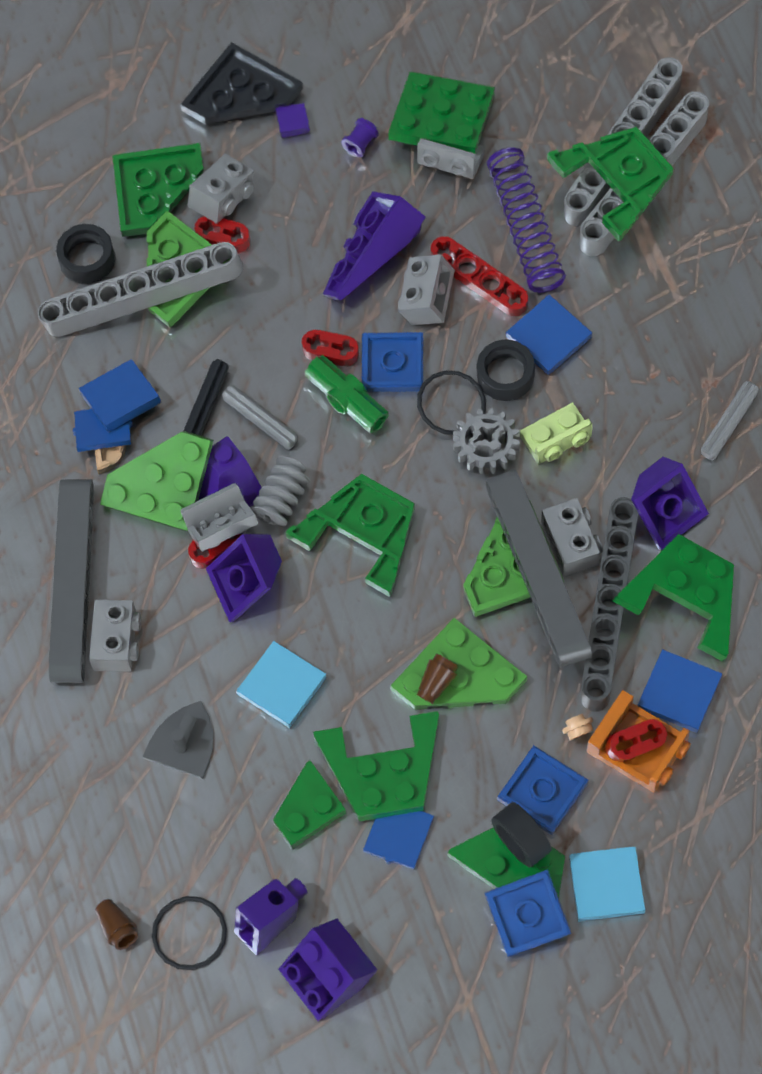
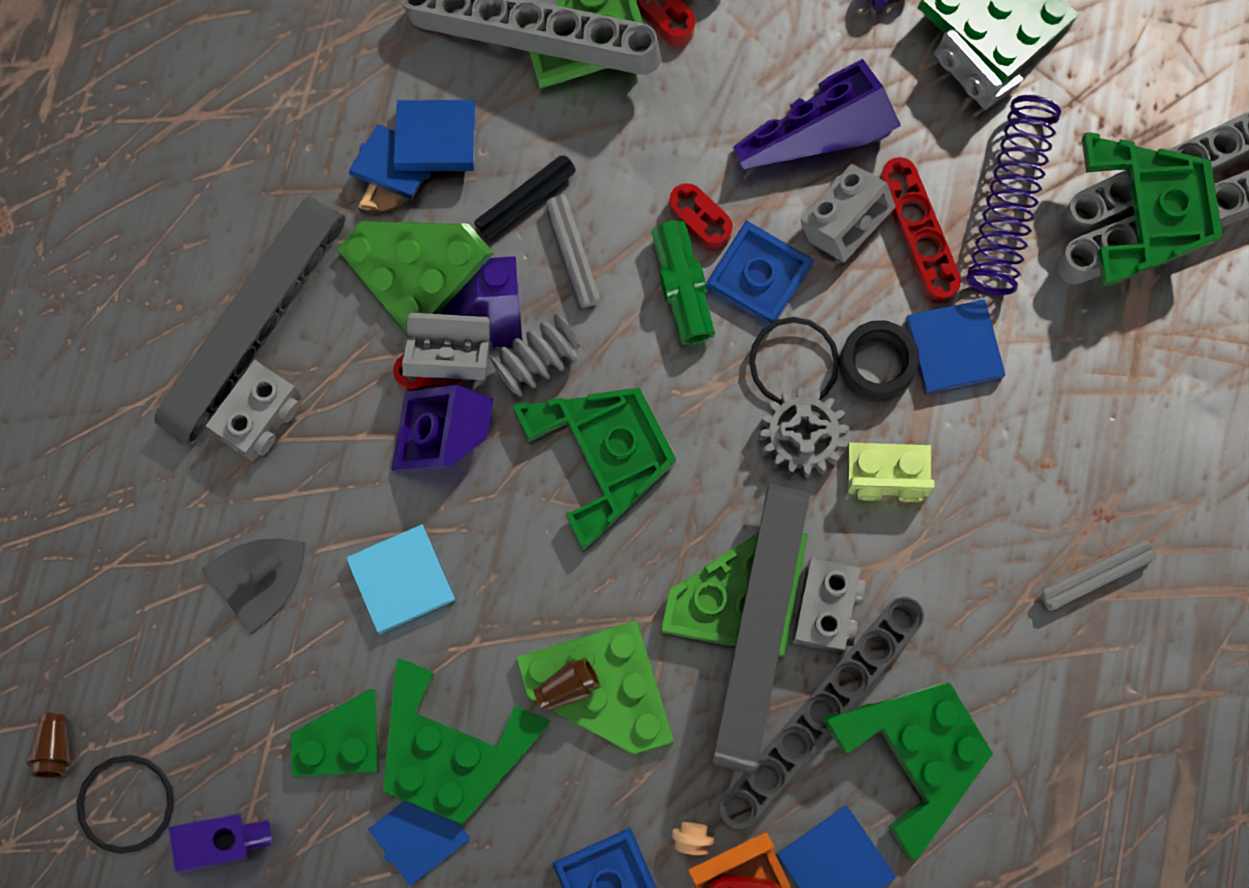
camera: 25 degrees right, 10 degrees up
dark purple slope [631,457,709,551] -> none

